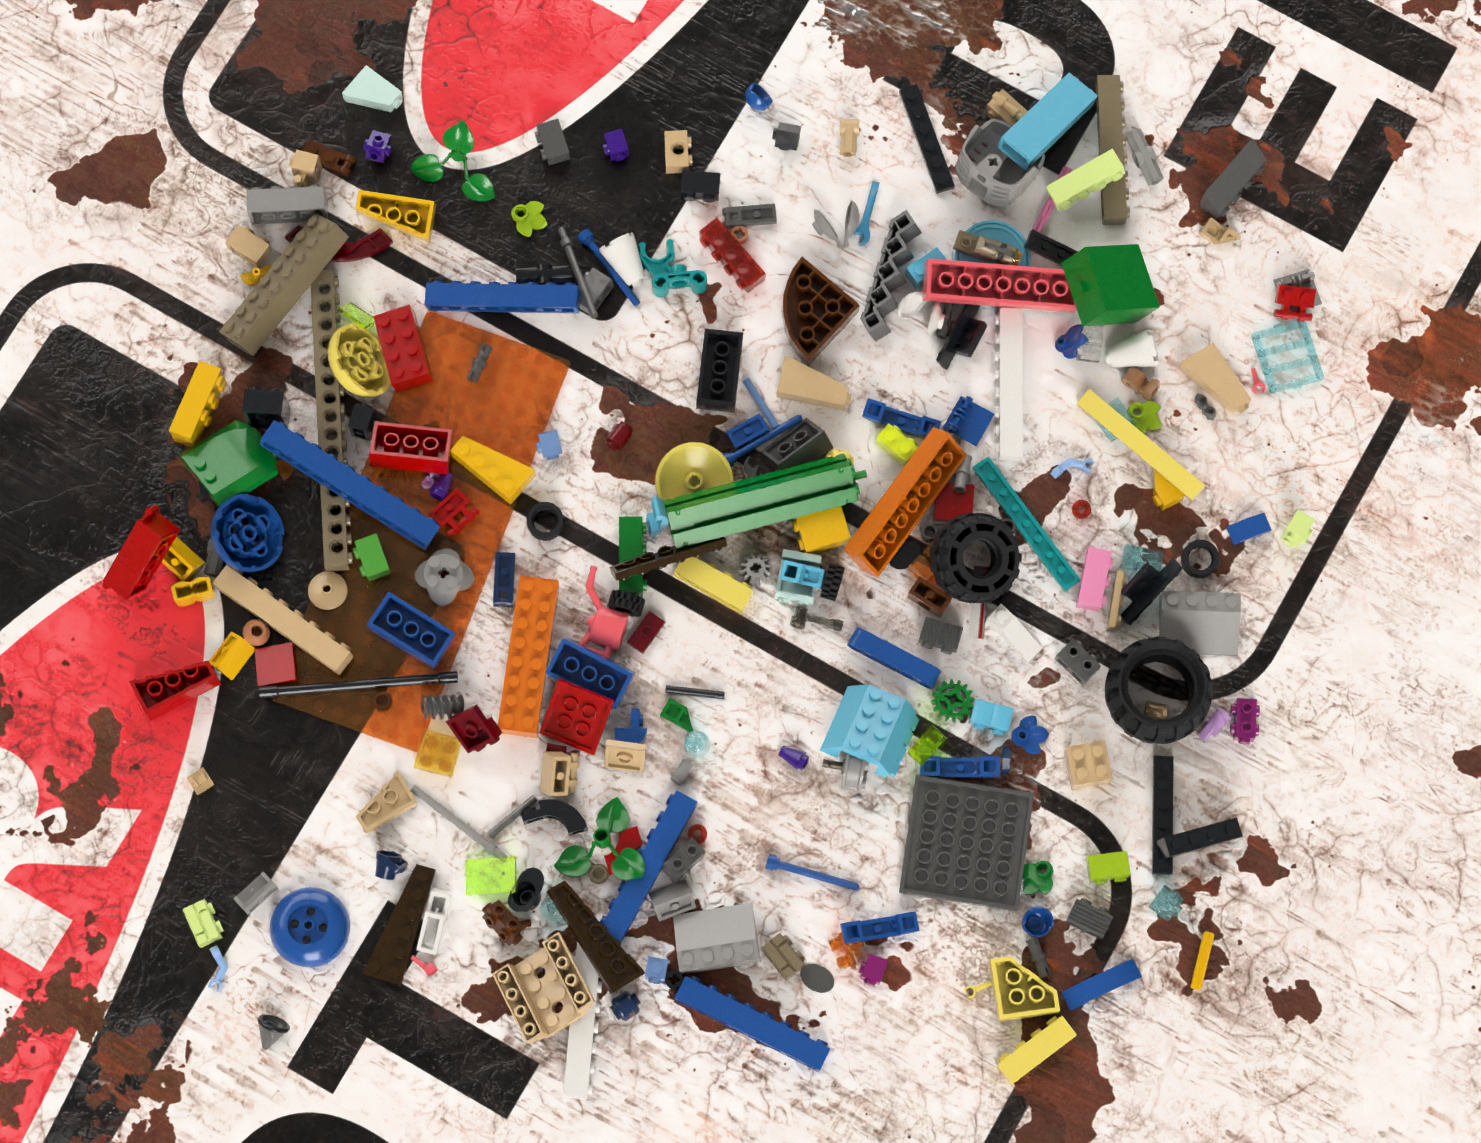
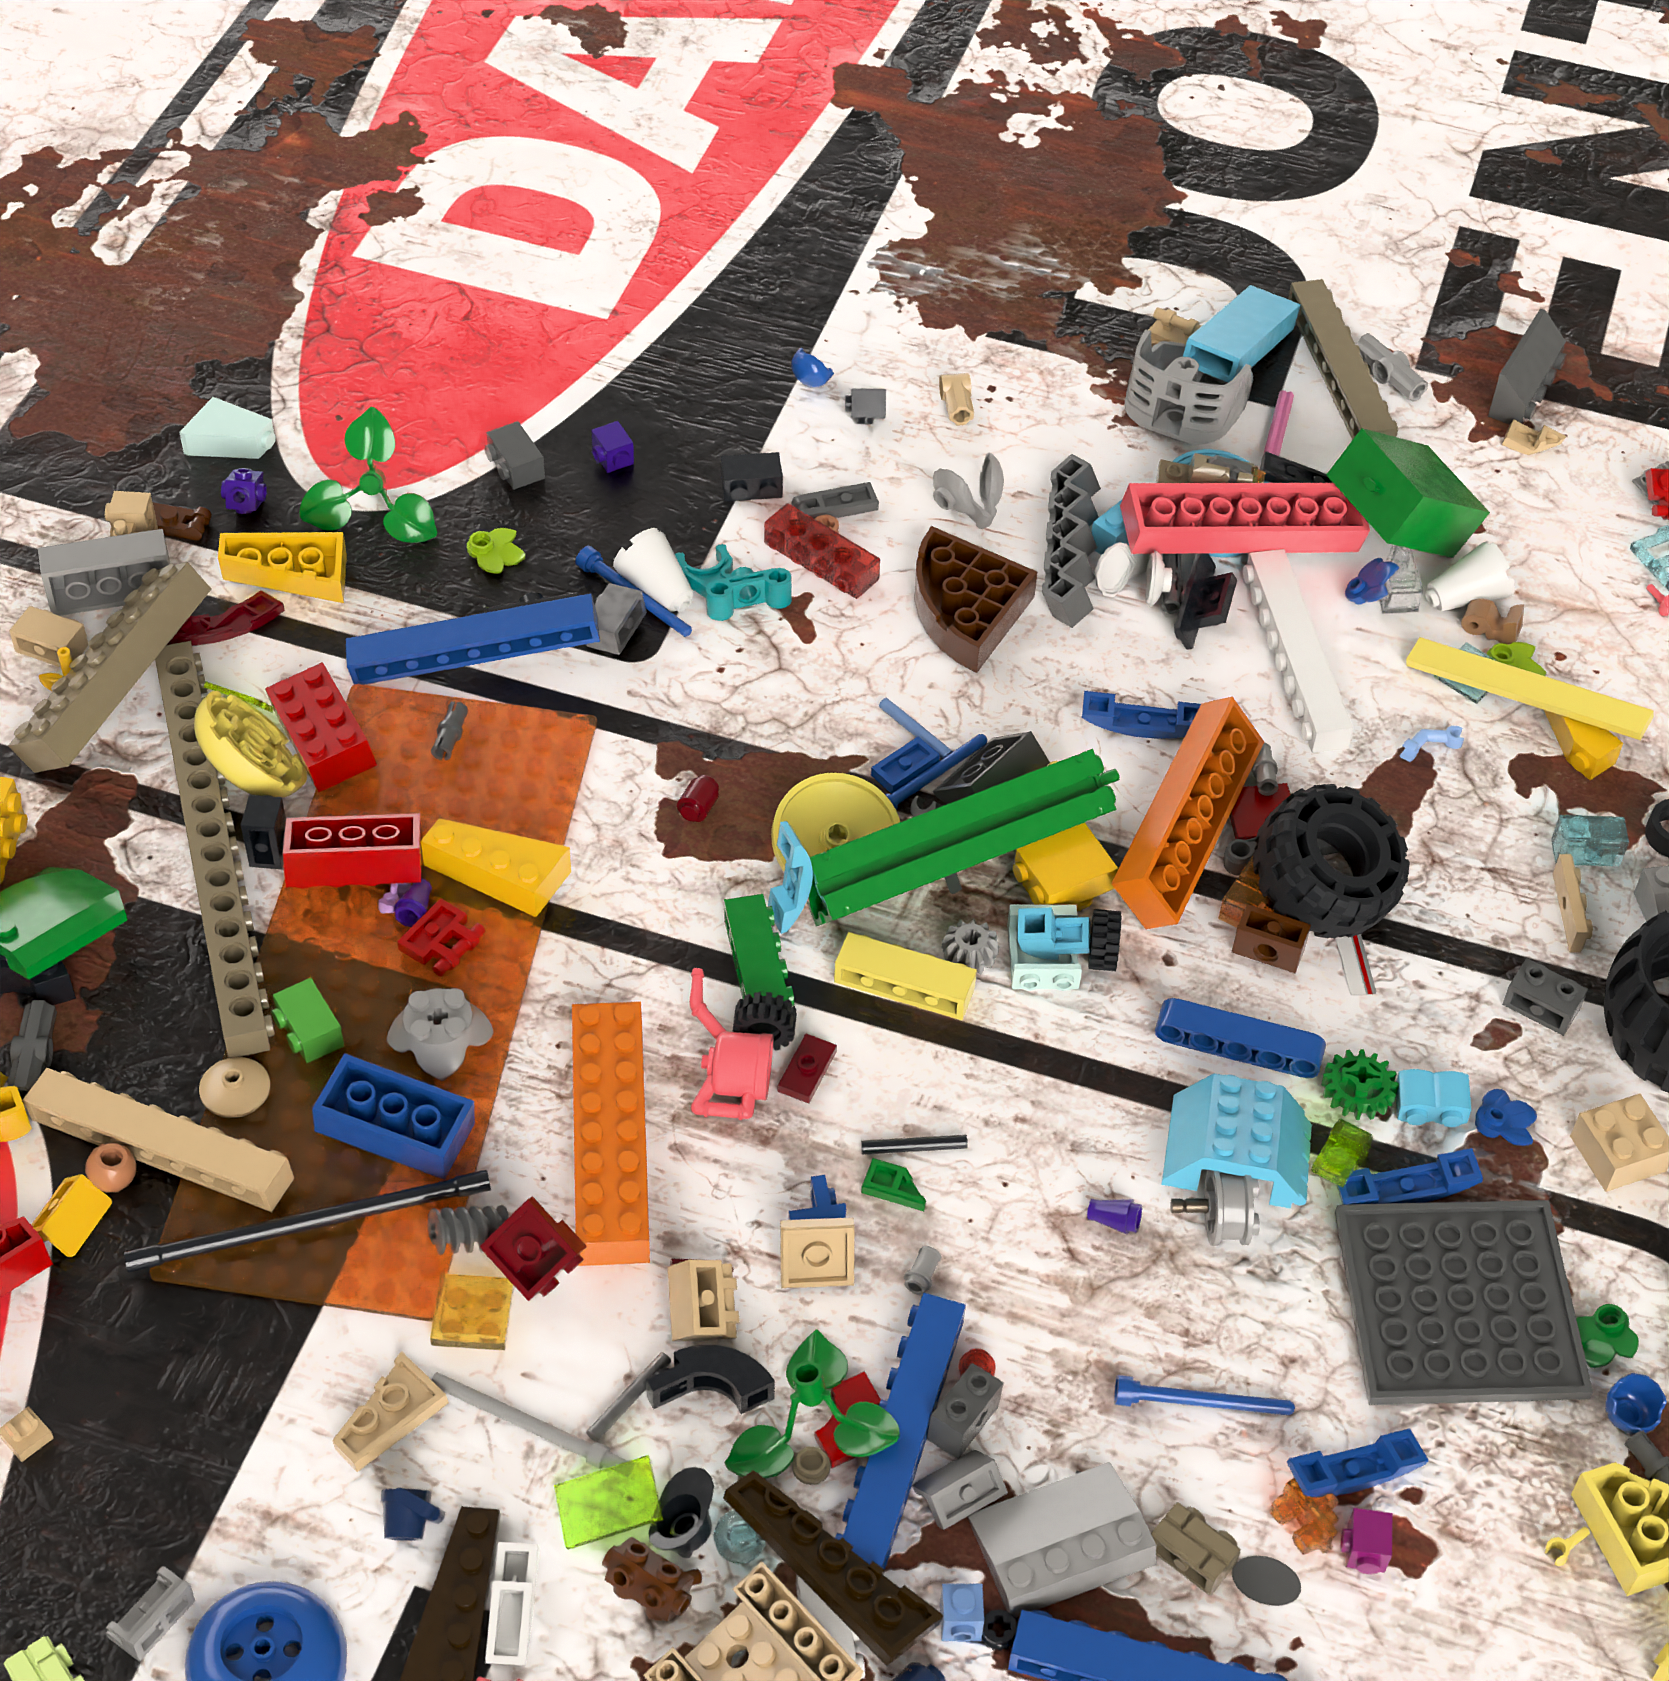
camera: 10 degrees left, 25 degrees down
blue brick [211,494,284,572] -> none
black brick [242,387,291,429] -> none
tile [254,642,298,687] -> none
blue brick [259,420,440,550] -> none
clear orange tile [277,459,295,481] -> none
reddish brown plate [373,692,393,712] -> none
dark blue plate [493,552,516,607] -> none
black tyre [526,502,564,541] -> none
medium blue brick [536,429,562,460] -> none
red plate [539,679,615,755] -> none
blue brick [545,637,636,709] -> none
dark grey bar [558,227,598,319] -> none
dark brown wing [610,537,728,581] -> none
tan brick [664,130,692,174] -> none
clear light blue piece [684,730,711,758] -> none
black brick [696,328,743,413] -> none
tan slope [776,356,852,411] -> none
clear smoke brick [790,606,844,631] -> none
dark azure piece [854,181,880,246] -> none
neon yellow brick [875,423,918,467] -> none
black sticker [889,541,921,569] -> none
black plate [899,85,955,194] -> none
dark grey brick [918,617,963,655] -> none
blue hinge [942,396,995,446] -> none
teal plate [972,456,1081,592] -> none
white slope [986,604,1042,663] -> none
dark blue tile [1001,746,1011,774] -> none
yellowish green brick [1046,148,1125,211] -> none
clear red plate [1072,500,1091,519] -> none
bright pink brick [1076,547,1114,612] -> none
black bracket [1120,558,1183,625] -> none
tan slope [1179,343,1252,414] -> none
dark grey piece [1194,393,1216,420] -> none

